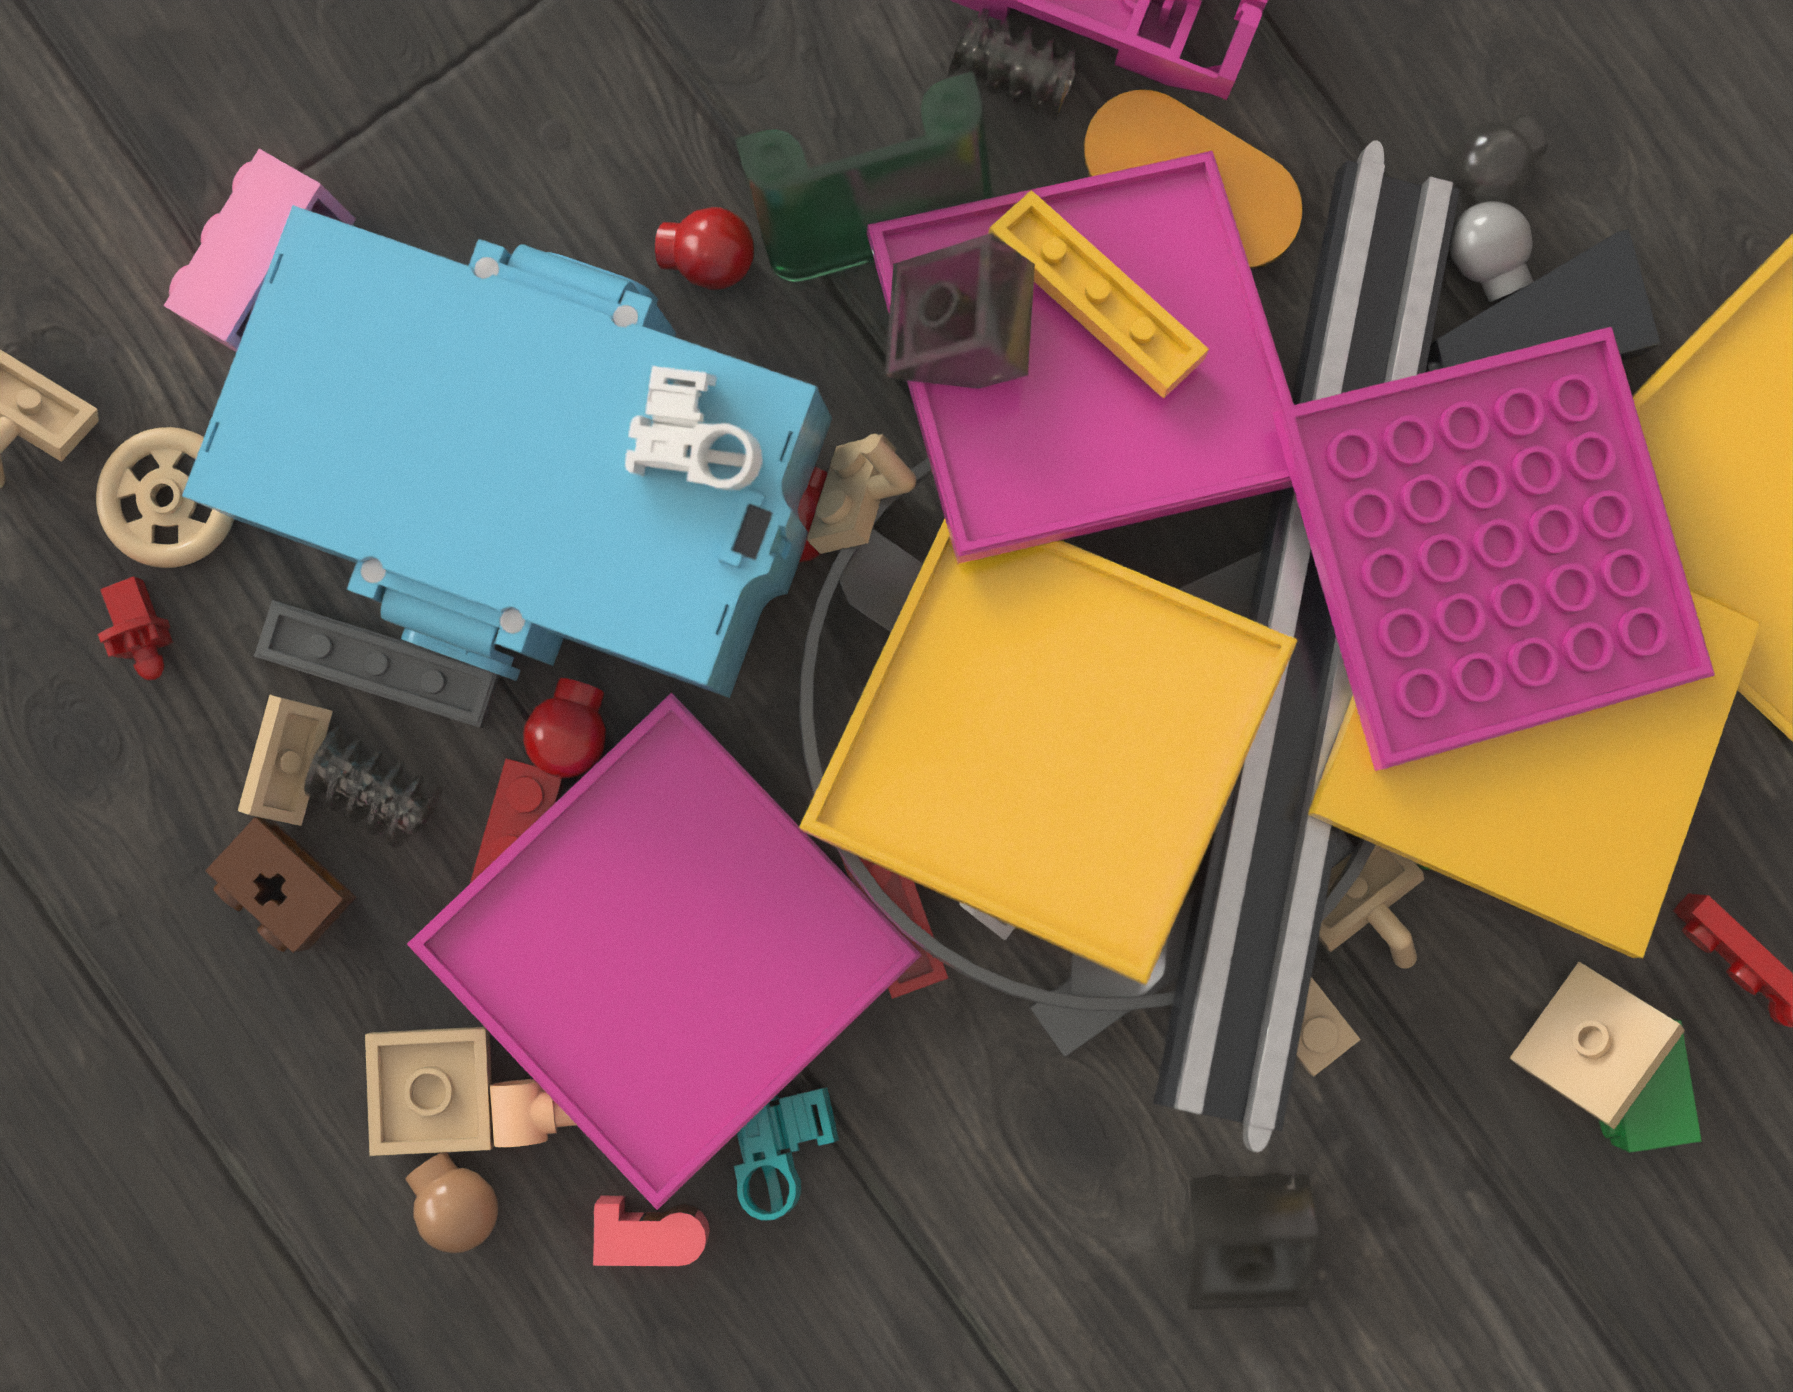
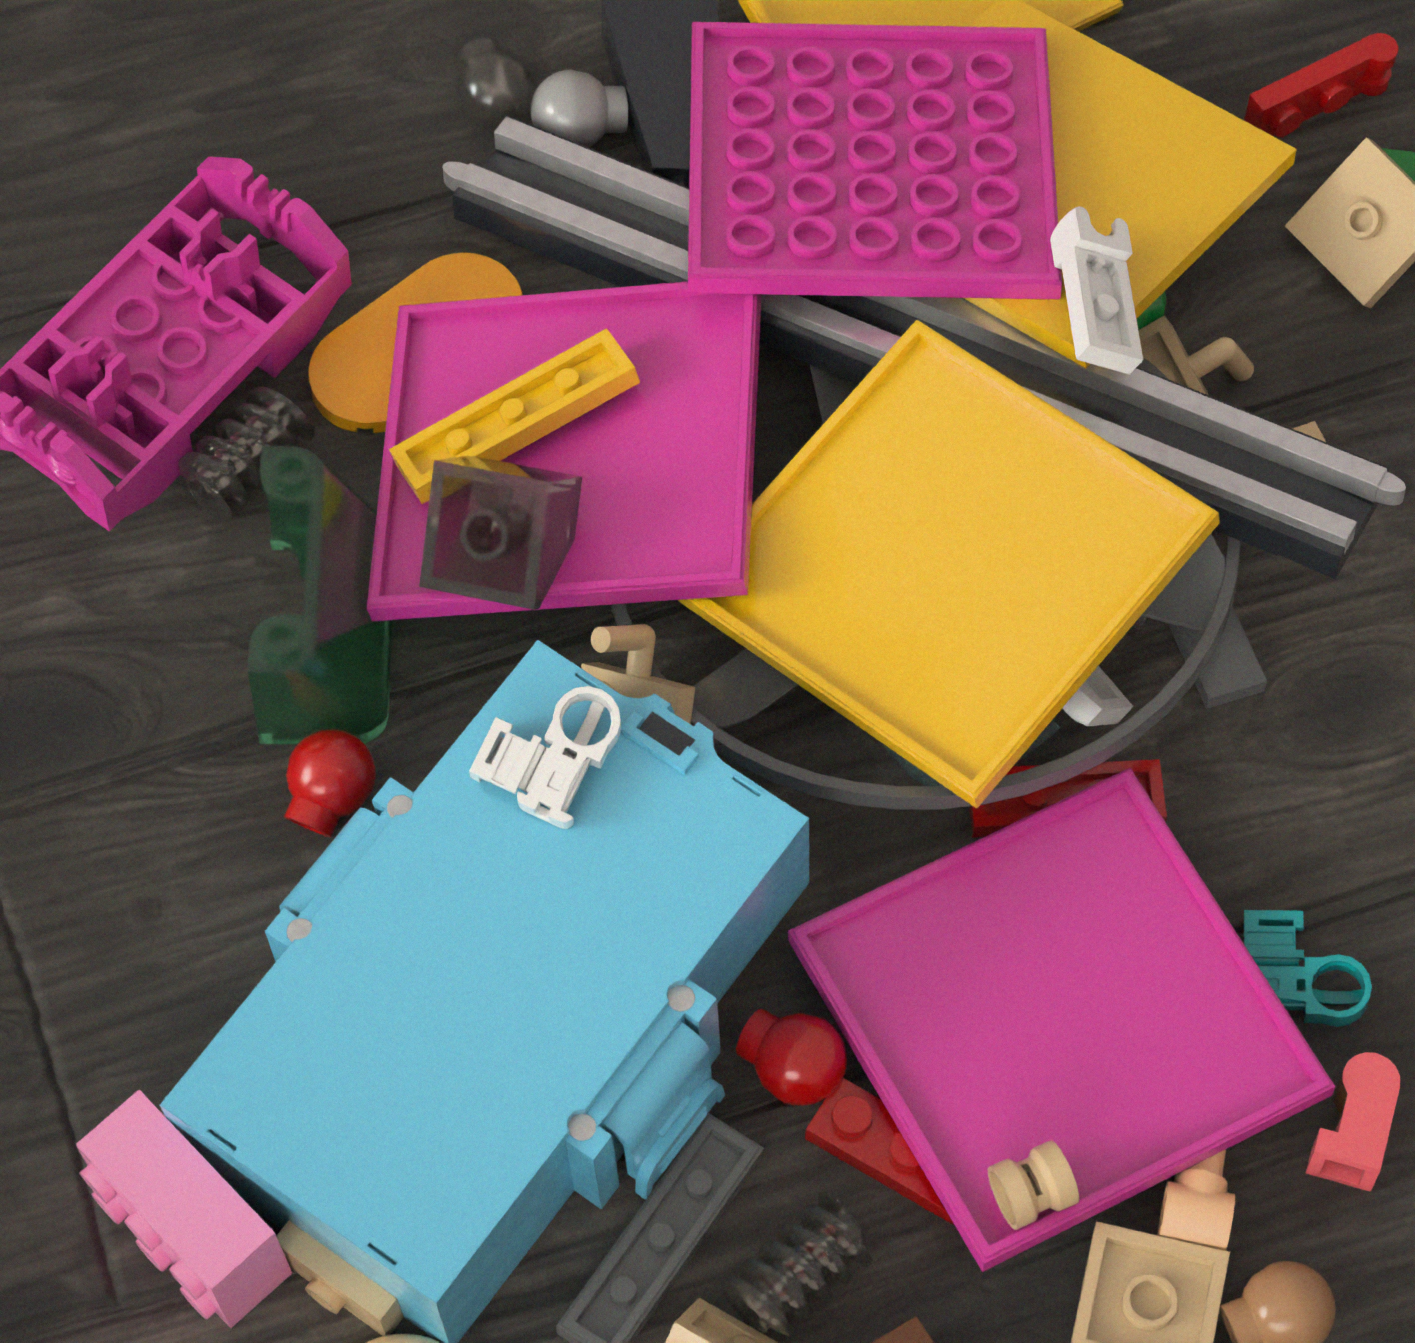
camera: 75 degrees left, 25 degrees down
none -> tan wheel [988,1140,1079,1230]
none -> white plate [1050,206,1143,375]

